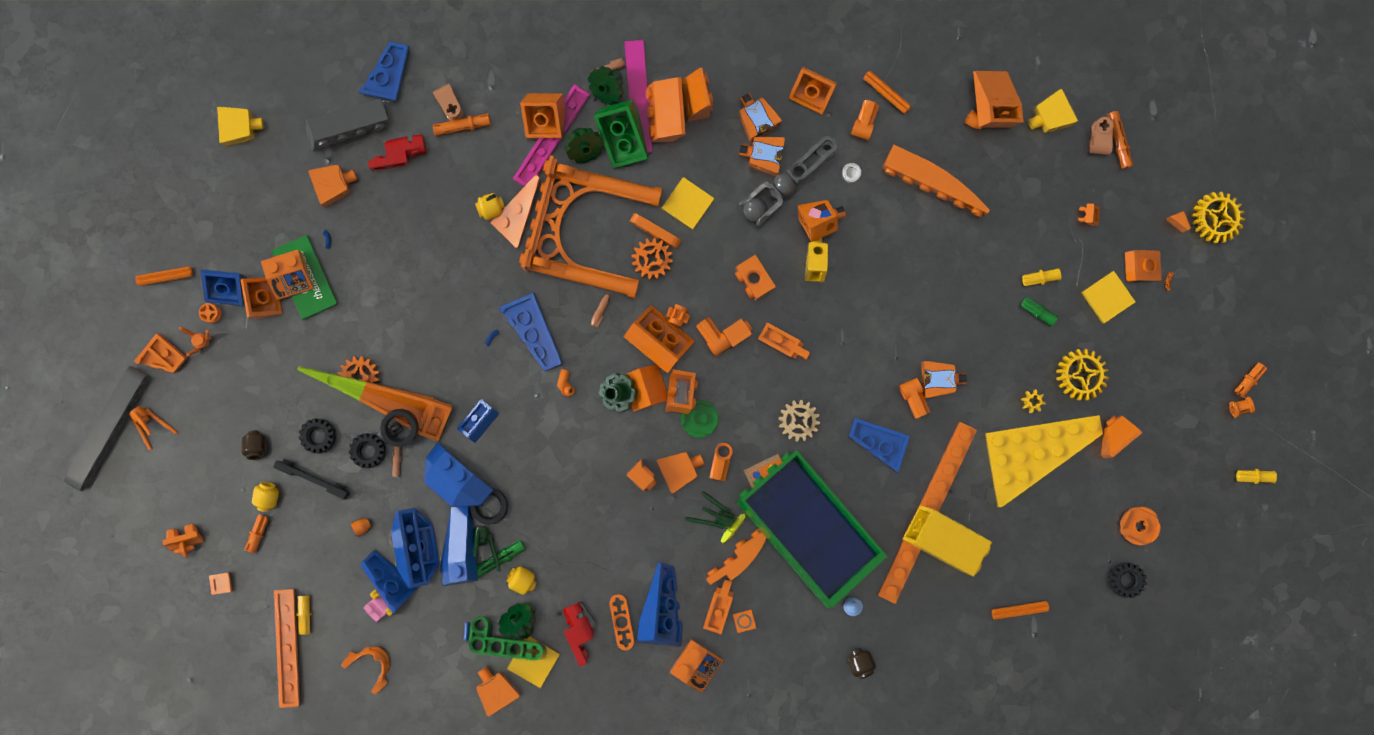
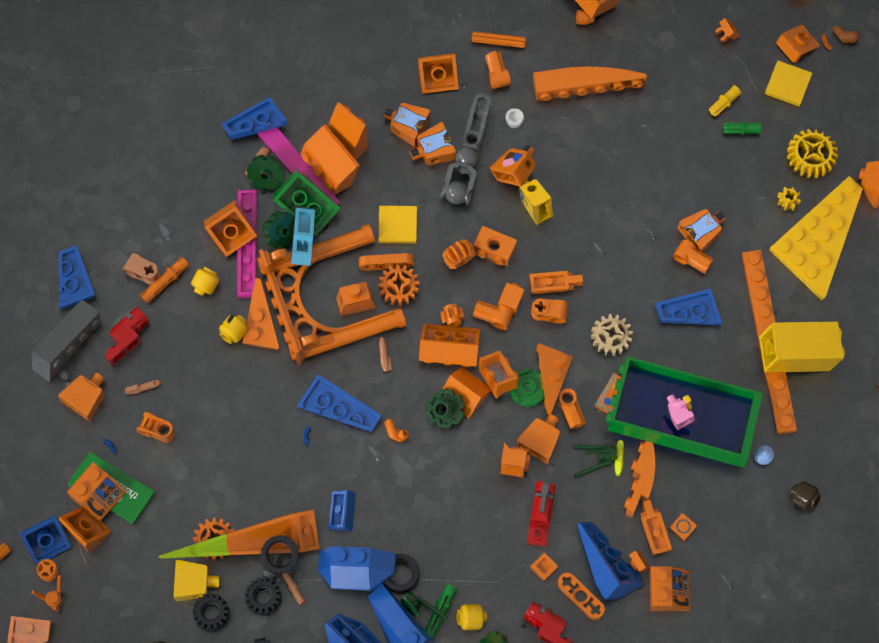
camera: 30 degrees left, 15 degrees down
none -> nougat piece [125,380,161,394]
none -> orange piece [136,412,176,443]
none -> yellow torso [174,560,220,601]
none -> yellow head [191,267,219,296]
none -> blue wing [222,97,288,140]
none -> medium azure slope [291,208,315,266]
none -> orange torso [336,282,376,316]
none -> orange gear [443,240,475,269]
none -> red plate [527,481,556,547]
none -> orange tile [530,552,559,581]
none -> orange piece [531,298,568,324]
none -> orange wing [536,343,573,415]
none -> orange plate [629,551,650,572]
none -> bright pink piece [667,395,695,430]
none -> dark orange arm [833,24,860,43]

